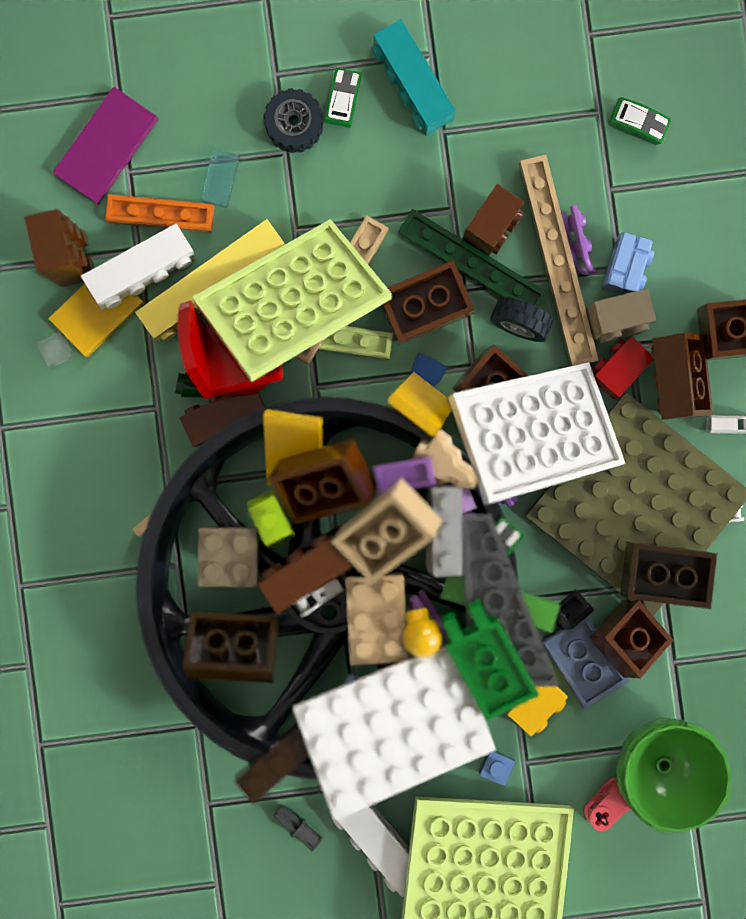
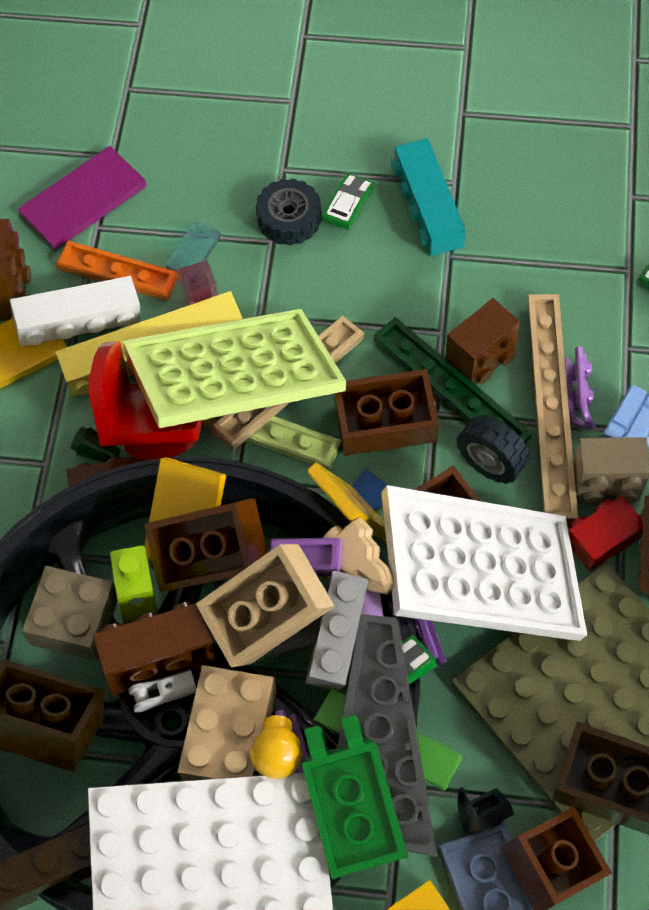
camera: 20 degrees right, 25 degrees down
none -> clear pink brick [178,260,218,306]

